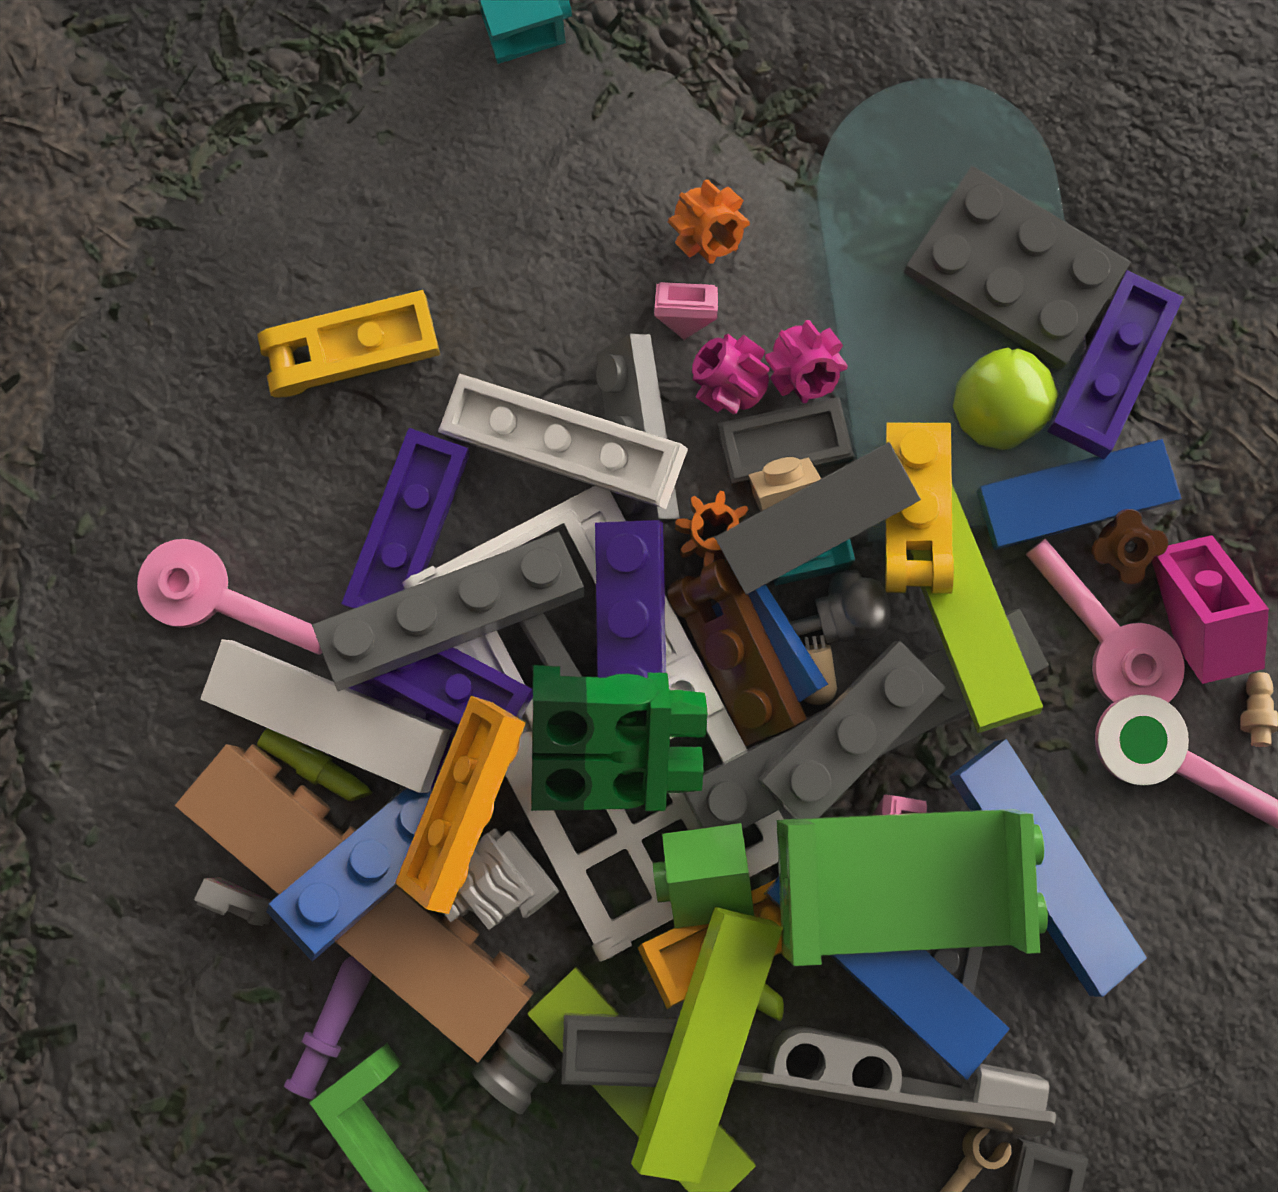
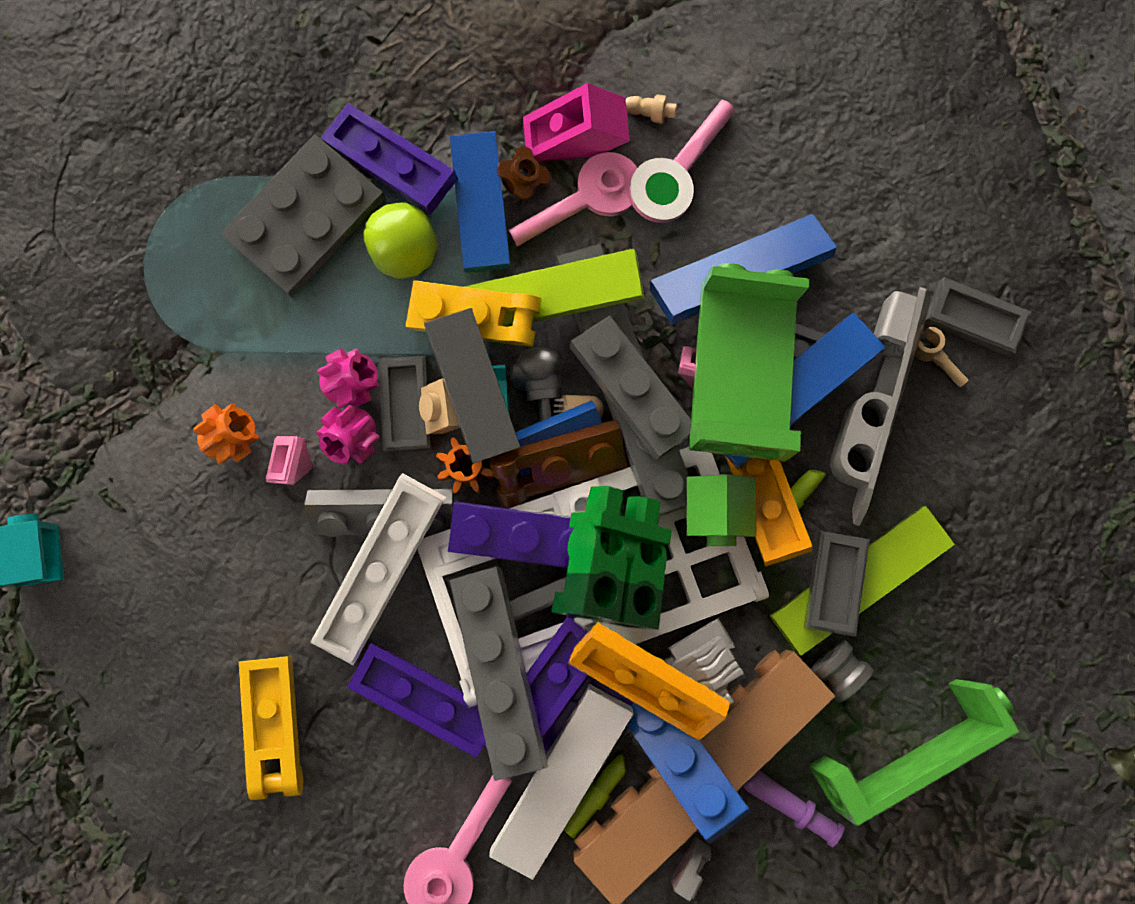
camera: 85 degrees left, 0 degrees up
lime tile [631,907,783,1184] -> none

